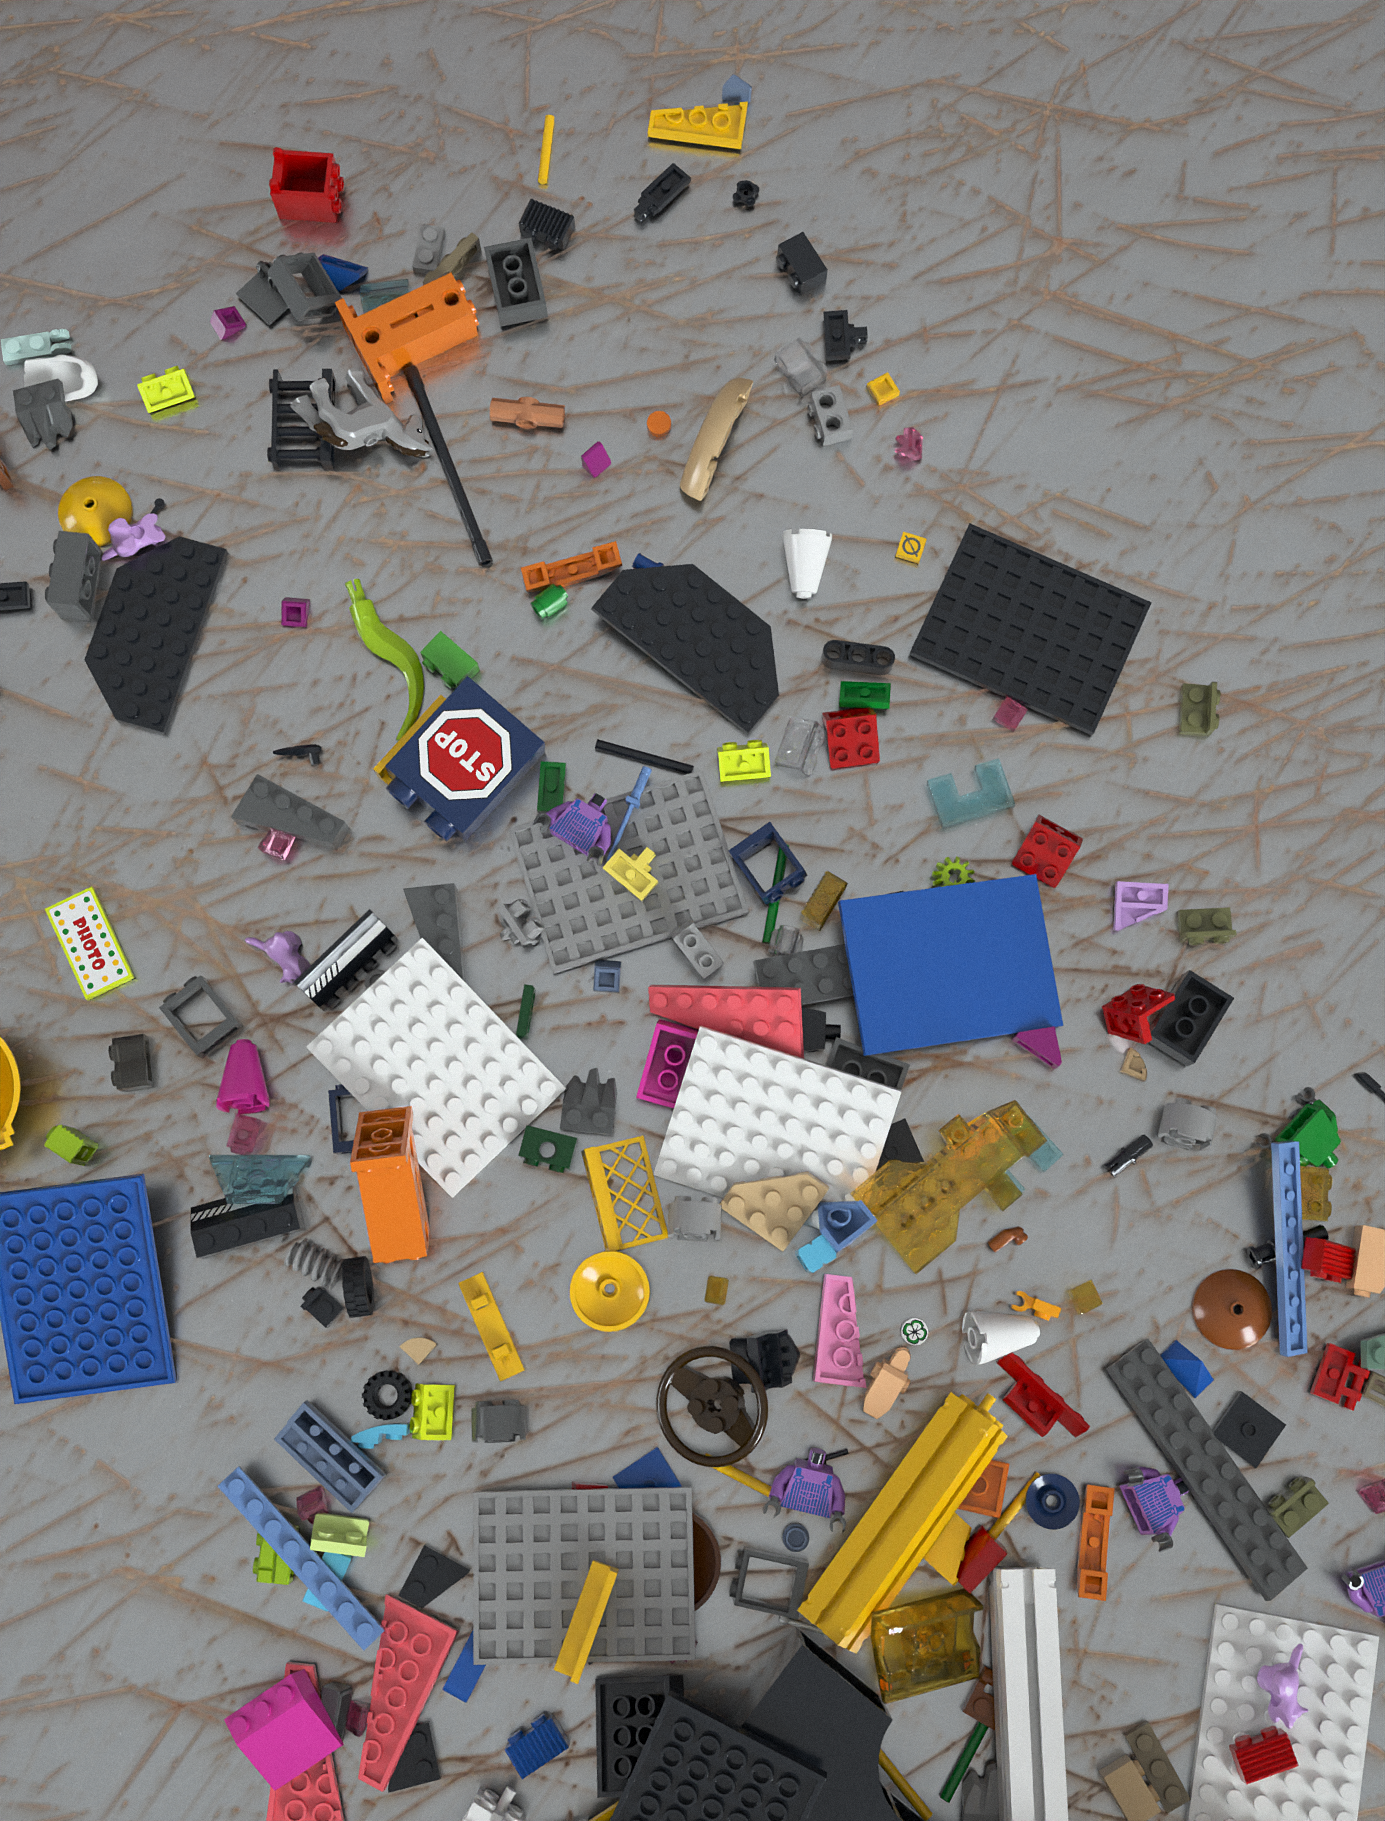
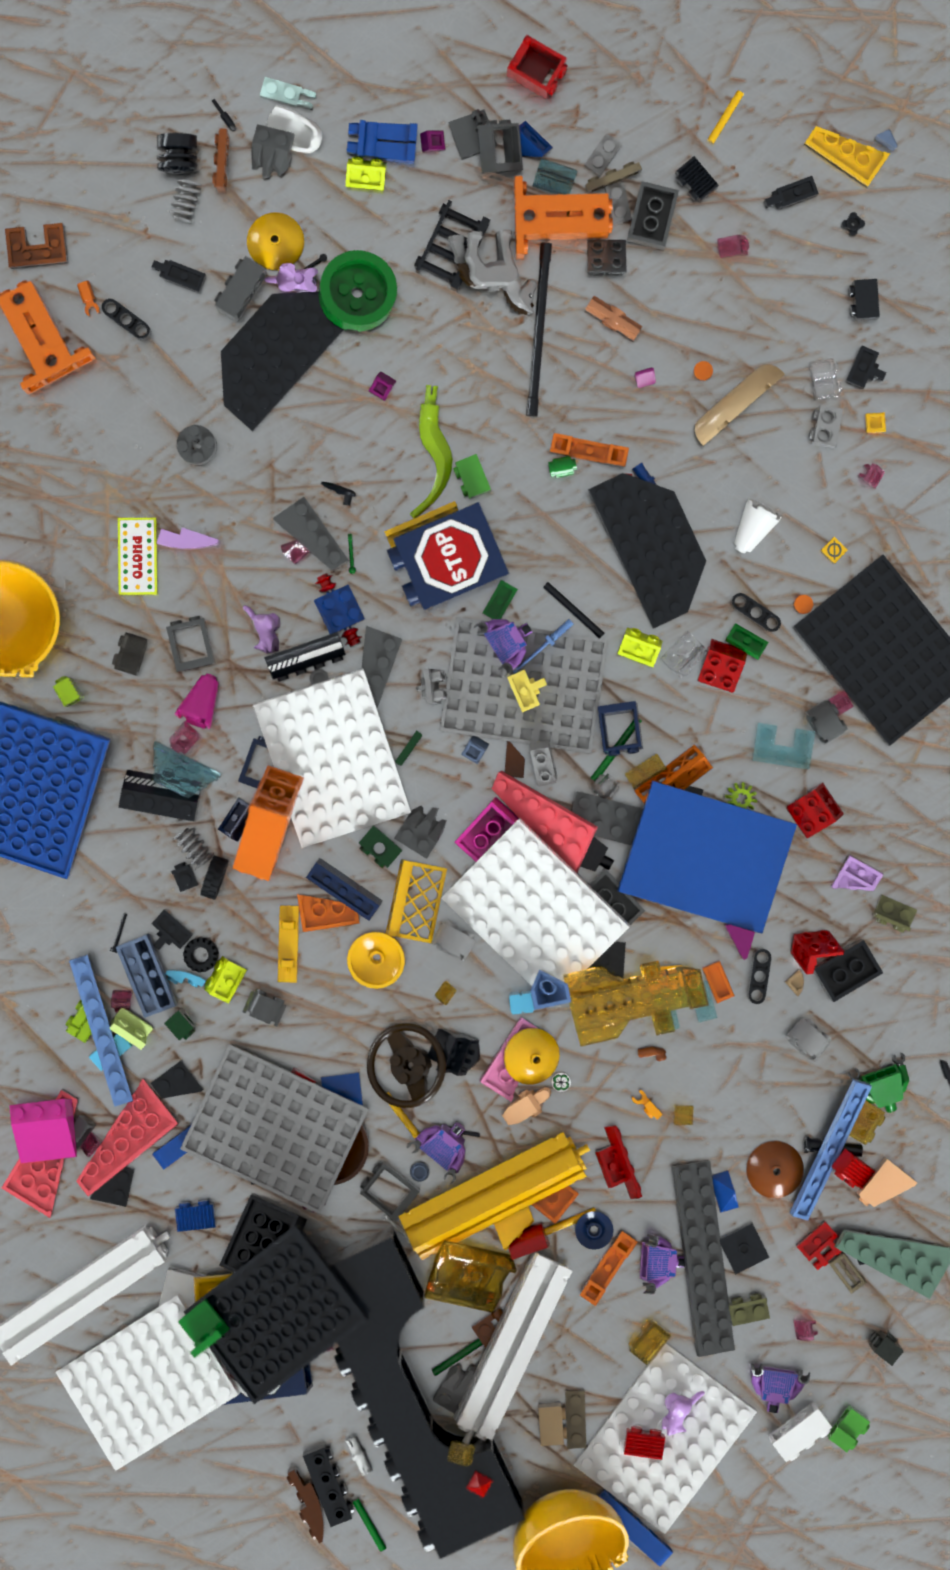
camera: 25 degrees right, 10 degrees up
tan tile [399,1338,438,1365] -> none
yellow fence [554,1559,619,1684] -> none
tan plate [719,1171,829,1251] -> none
yellow bar [878,1748,933,1821] -> none
white cone [962,1310,1040,1365] -> none
black axle [1104,1135,1153,1178] -> none
none -> black piece [110,913,127,953]
none -> black hinge [151,909,193,950]
none -> lavender slope [157,528,220,549]
none -> dark green brick [164,1008,197,1040]
none -> dark grey brick [176,425,217,465]
none -> dark blue slope [218,797,250,841]
none -> orange wing [297,894,360,932]
none -> dark blue panel [306,858,383,921]
none -> blue plate [314,573,365,647]
none -> green brick [318,250,397,332]
none -> blue hips [347,120,418,165]
none -> green hinge [348,534,356,574]
none -> yellow dish [504,1028,560,1085]
none -> reddish brown tile [505,741,525,778]
none -> dark grey hinge [587,240,627,275]
none -> light grey plate [605,182,632,225]
none -> clear yellow brick [628,1319,671,1365]
none -> orange fence [634,745,713,804]
none -> orange tile [702,961,735,1003]
none -> clear pink bracket [717,235,749,258]
none -> black beam [747,948,771,1004]
none -> orange tile [794,595,813,614]
none -> dark grey brick [805,700,848,745]

